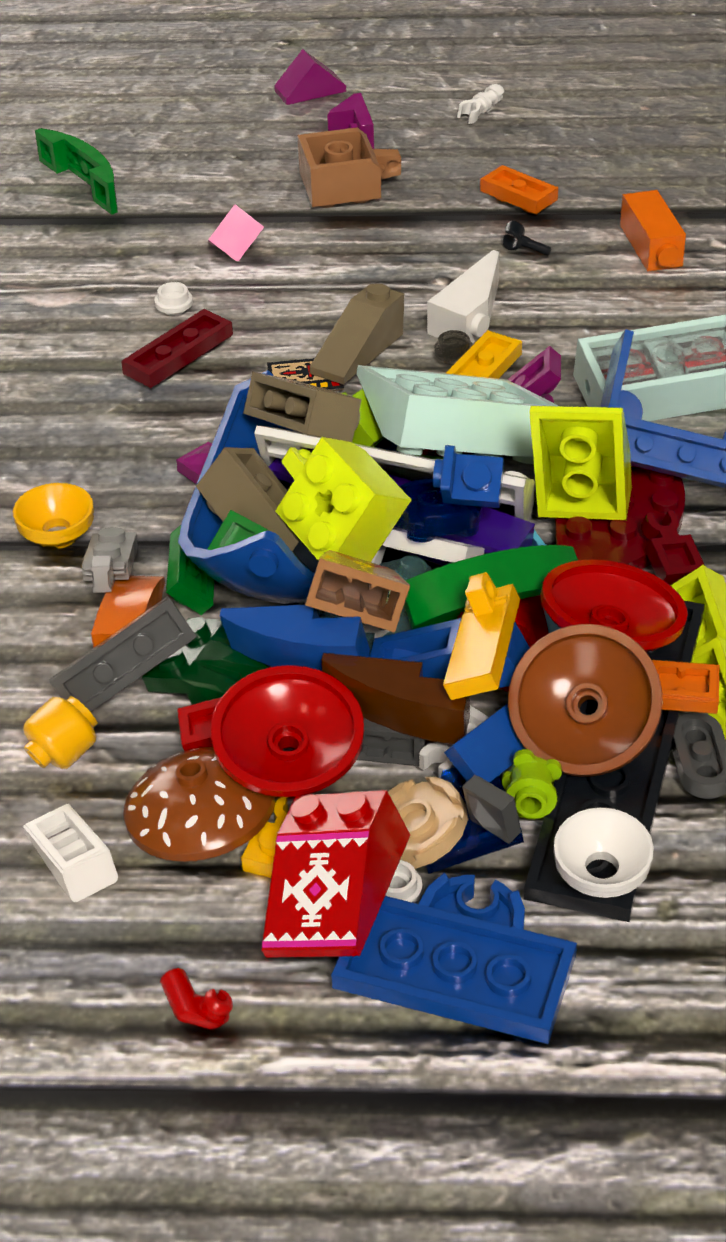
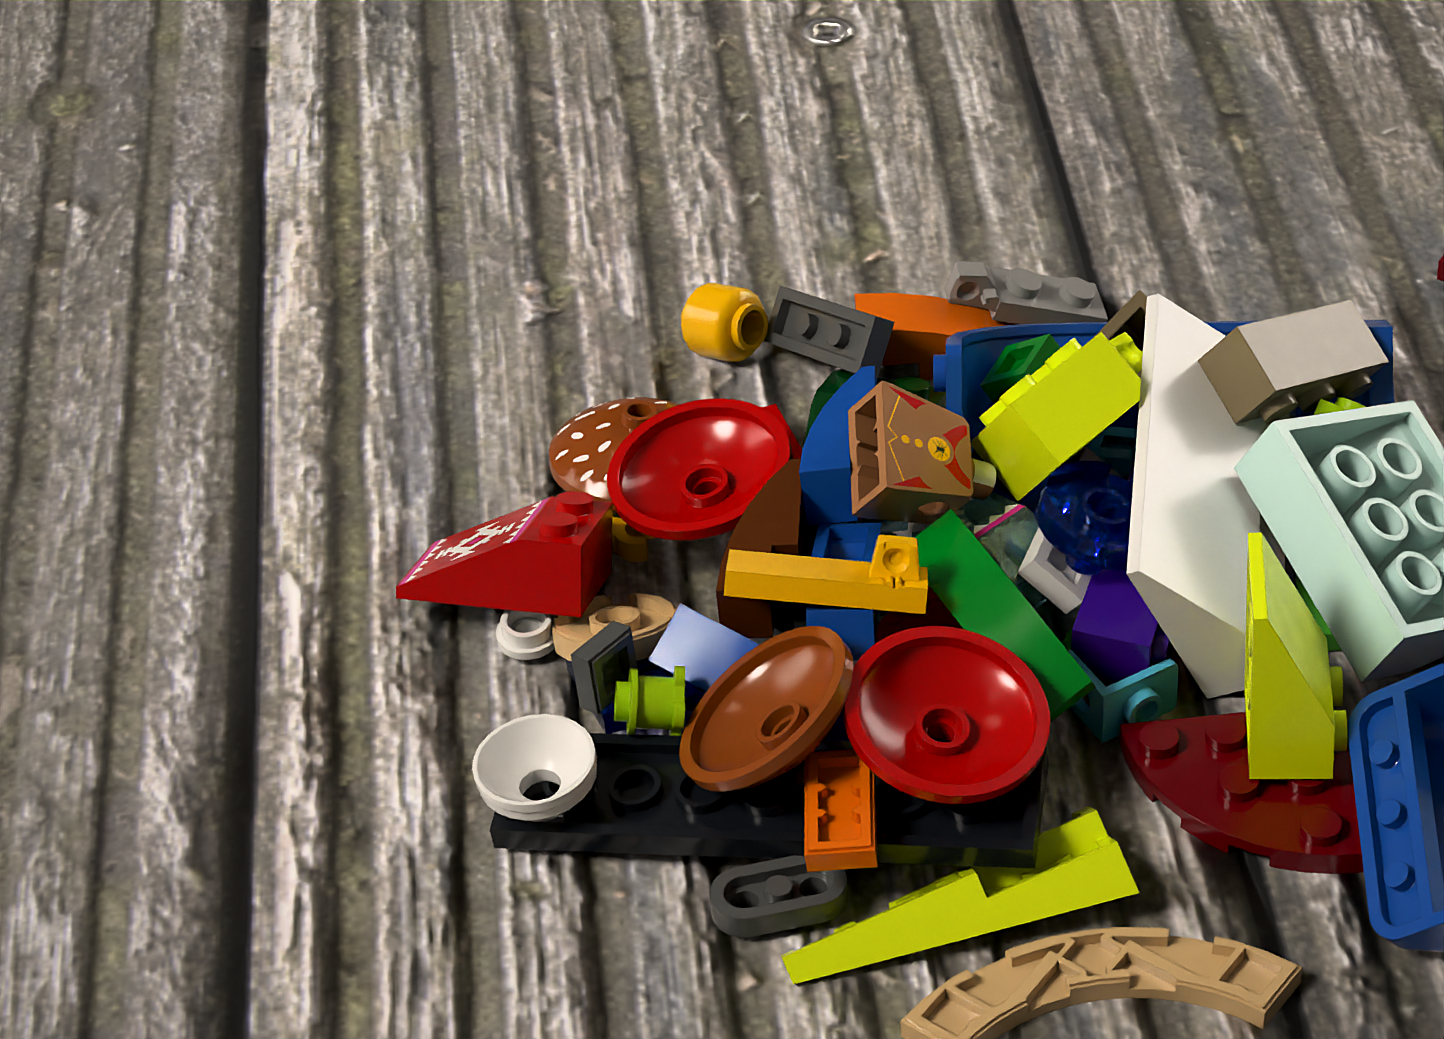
camera: 85 degrees right, 0 degrees up
yellow piece [13,483,94,549] -> none
white slope [23,804,118,902] -> none
red arm [160,968,233,1030] -> none
blue plate [331,872,577,1044] -> none
blue bracket [433,445,504,508] -> none
dark red plate [641,510,705,585] -> none

